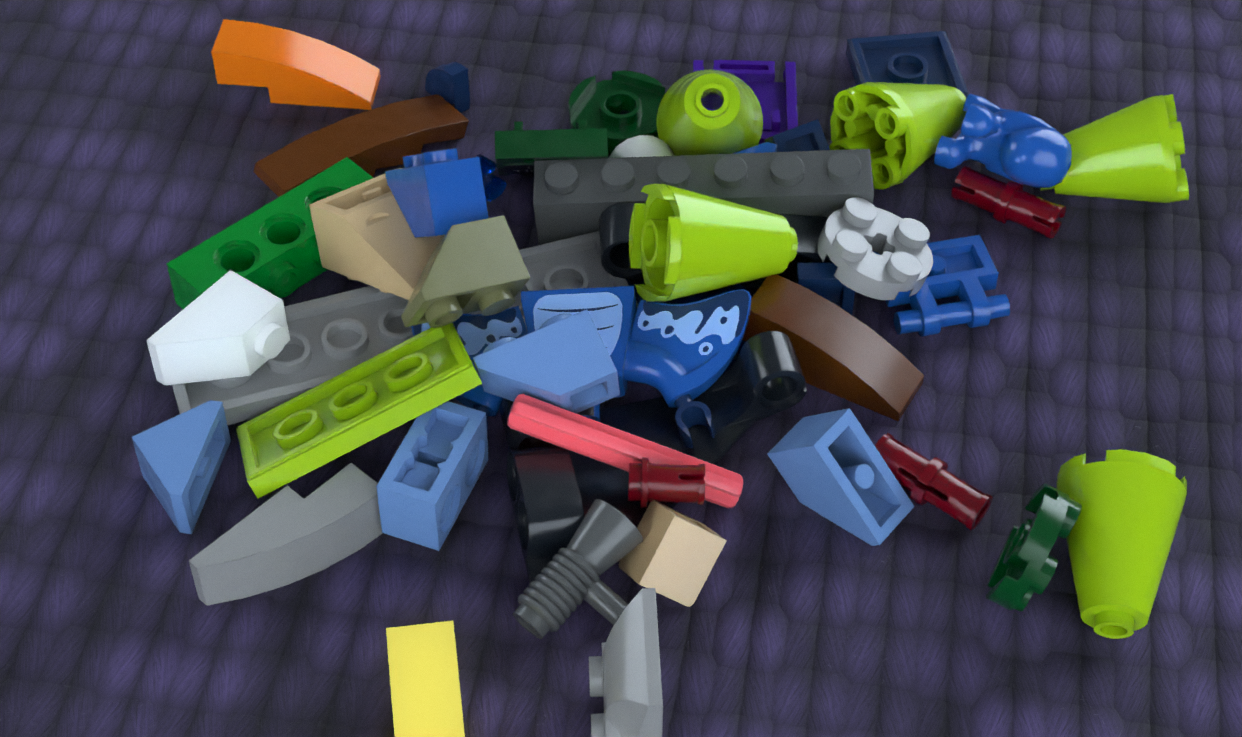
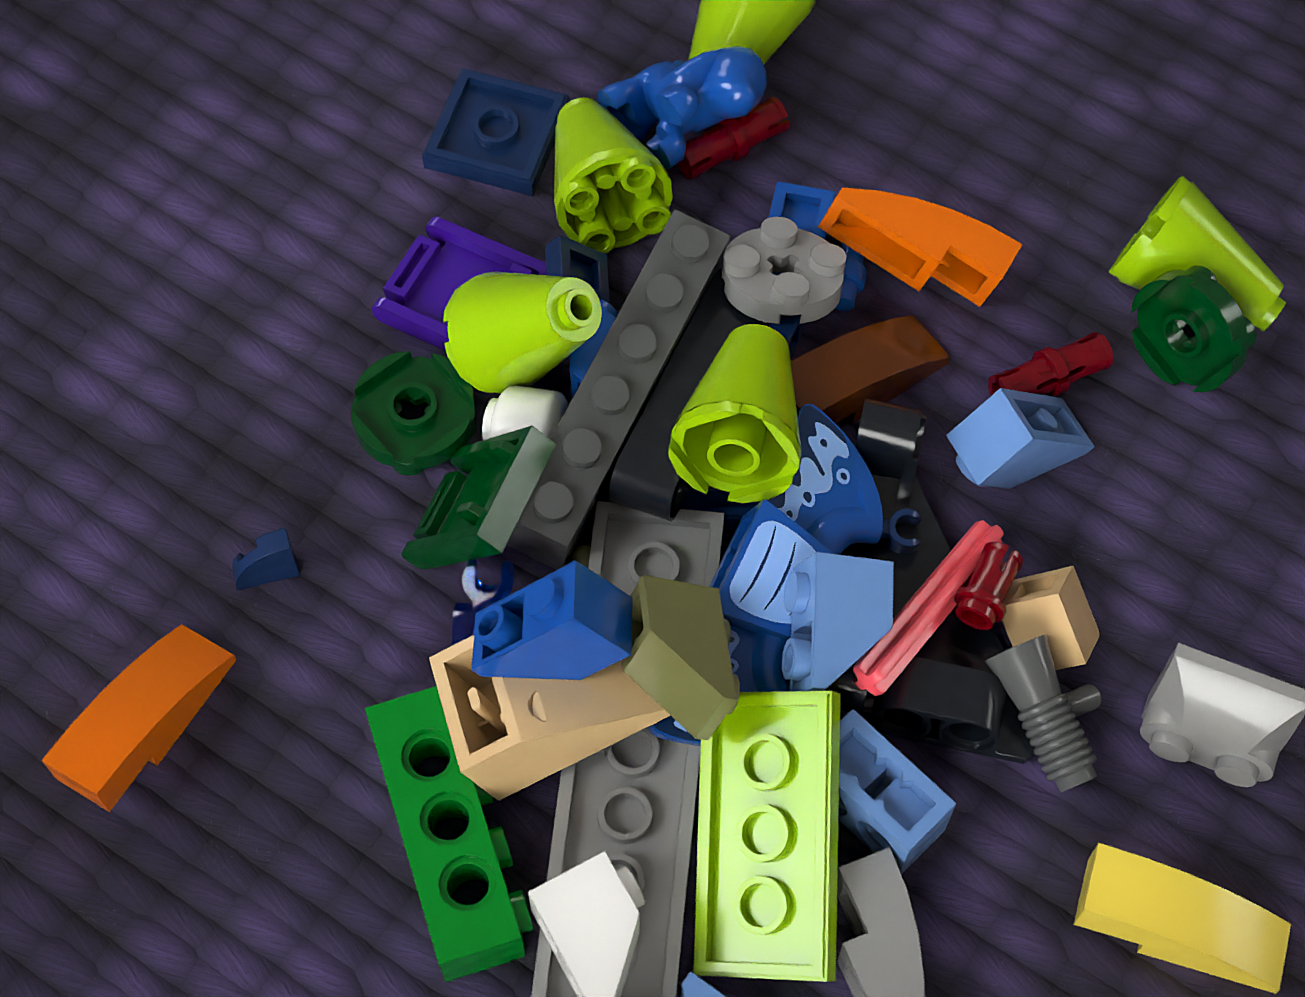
camera: 65 degrees left, 15 degrees up
reddish brown slope [253,94,469,197] -> none
none -> orange slope [818,187,1023,307]

